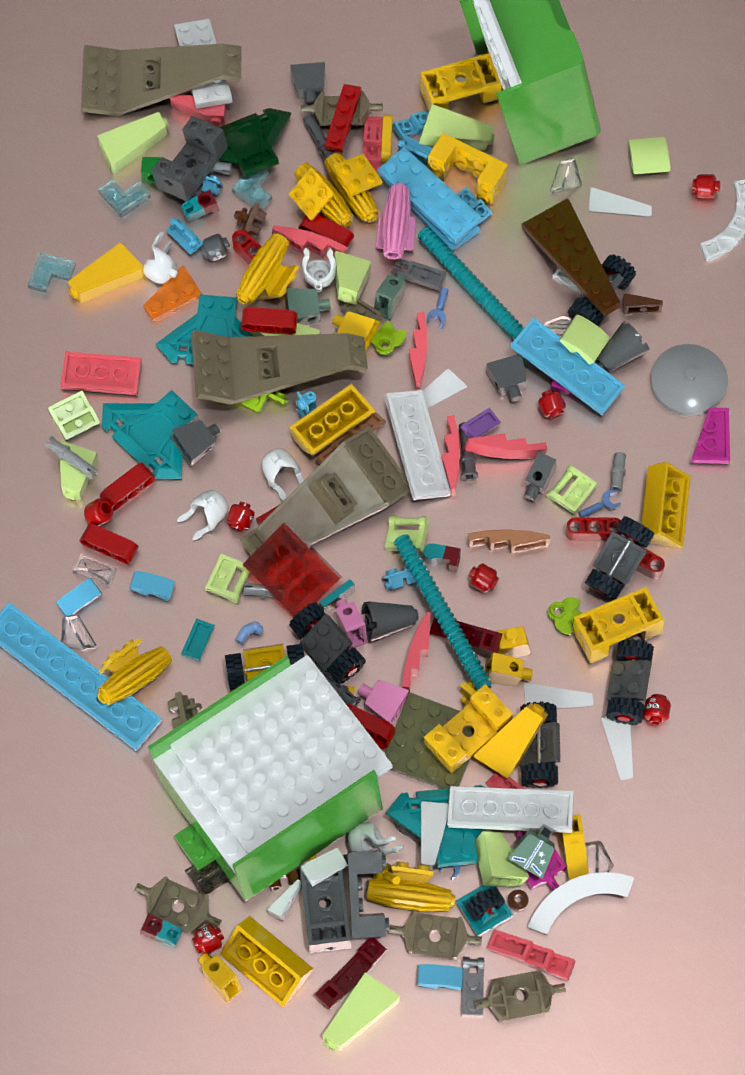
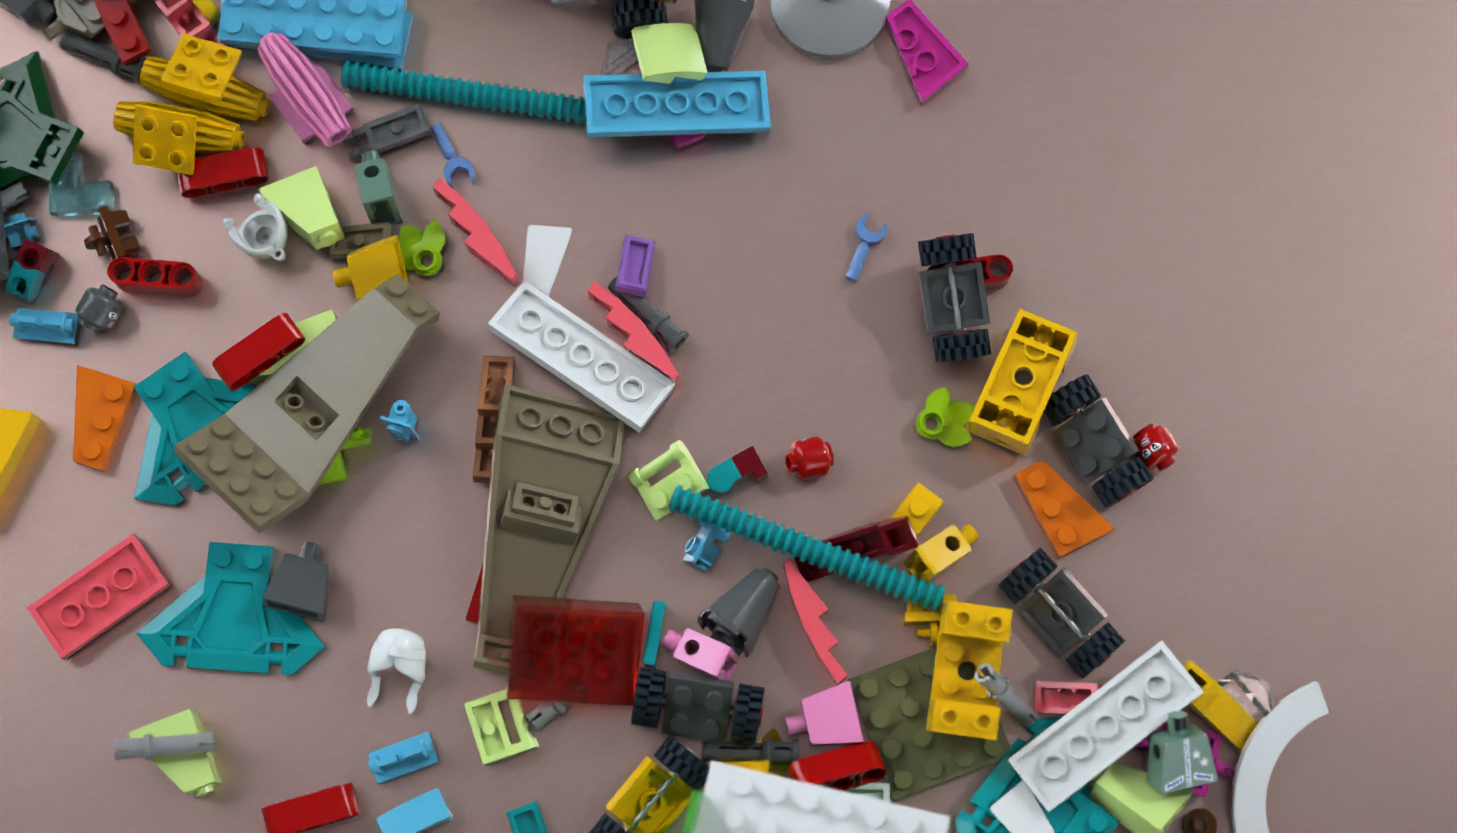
camera: 40 degrees left, 10 degrees up
yellowish green slope [48,391,100,440] -> none
red head [84,498,113,526] -> none
red beam [99,462,156,511] -> none
white hair [143,231,178,284] -> none
red head [227,501,255,532] -> none
light blue arm [235,621,263,645] -> none
yellow plate [236,233,299,305] -> none
white hair [261,448,304,501] -> none
coral slope [272,225,348,258] -> none
sand green torso [287,288,331,325] -> none
yellow slope [290,384,375,455] -> none
coral slope [464,433,548,459] -> none
nougat slope [467,529,550,554] -> none
yellow slope [474,703,548,779] -> none
dark grey torso [486,354,526,402] -> none
dark grey torso [524,451,557,501] -> none
white sticker [524,683,594,709] -> none
red head [538,389,566,419] -> none
yellowish green plate [546,465,597,514] -> none
red beam [565,517,622,541] -> none
white sticker [601,716,633,780] -> none
light grey pin [610,452,626,492] -> none
yellow slope [642,462,691,548] -> none
none -> medium azure hinge [368,732,439,784]
none -> light grey pin [974,663,1038,727]
none -> orange wing [1014,460,1115,559]

